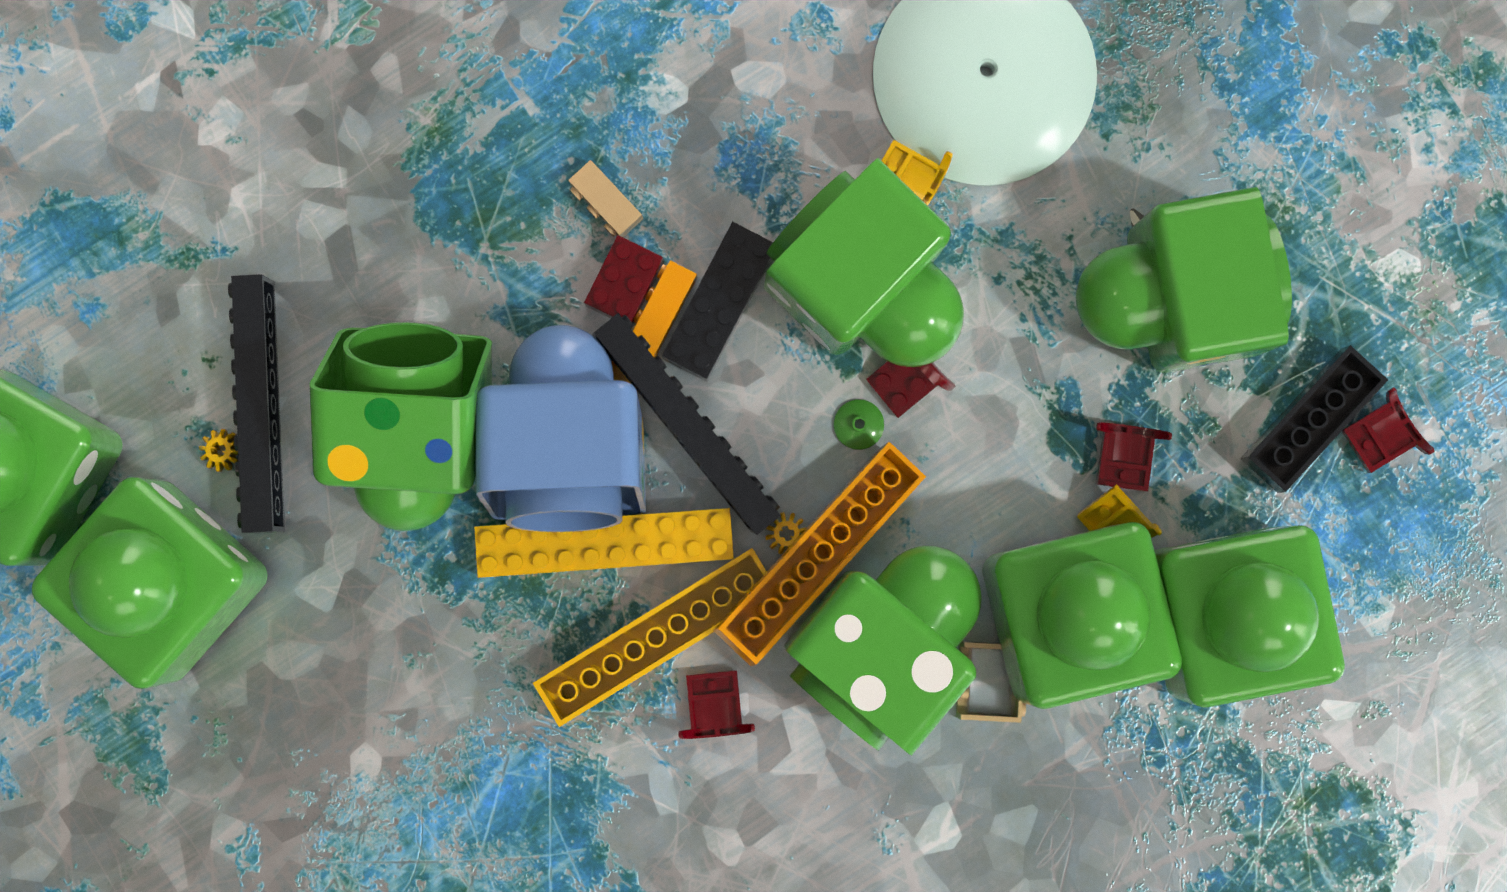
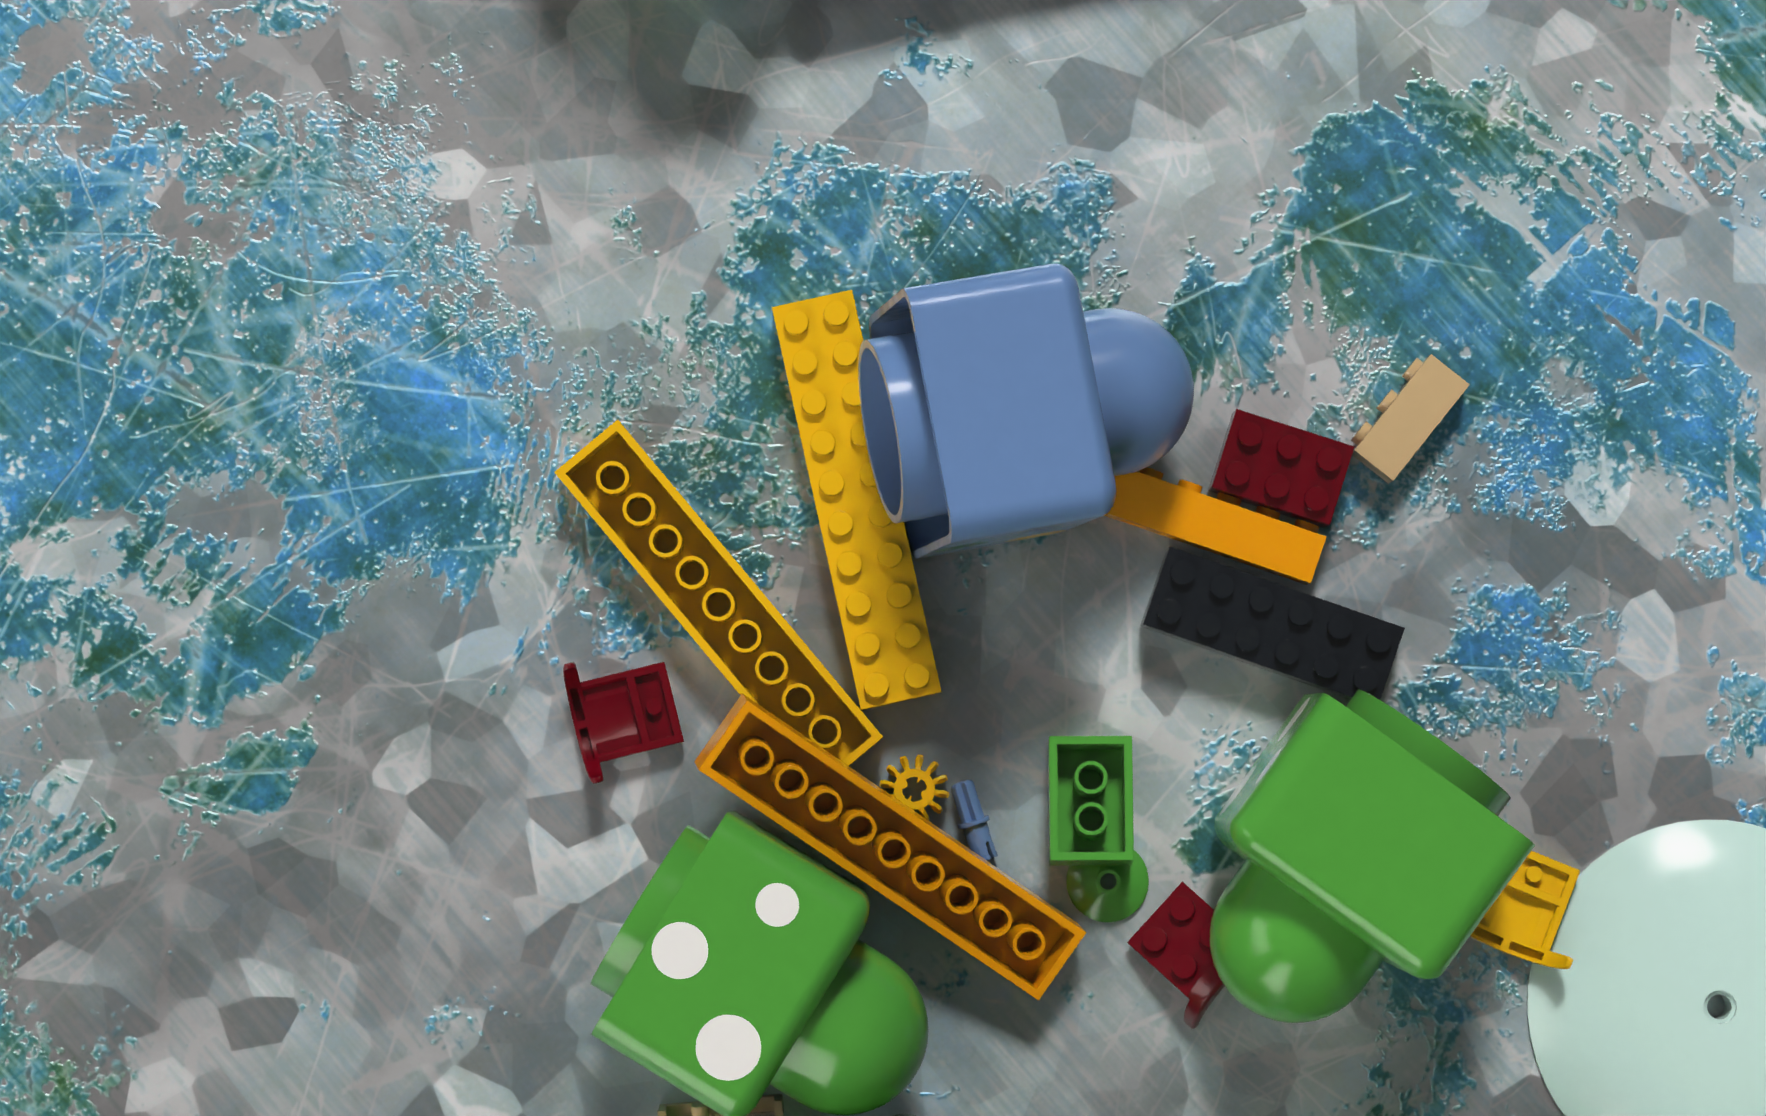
camera: 85 degrees right, 0 degrees up
bright green piece [309,322,492,531] -> none
black brick [592,313,781,535] -> none
none -> medium blue axle [951,780,998,860]
none -> bright green brick [1048,736,1134,866]

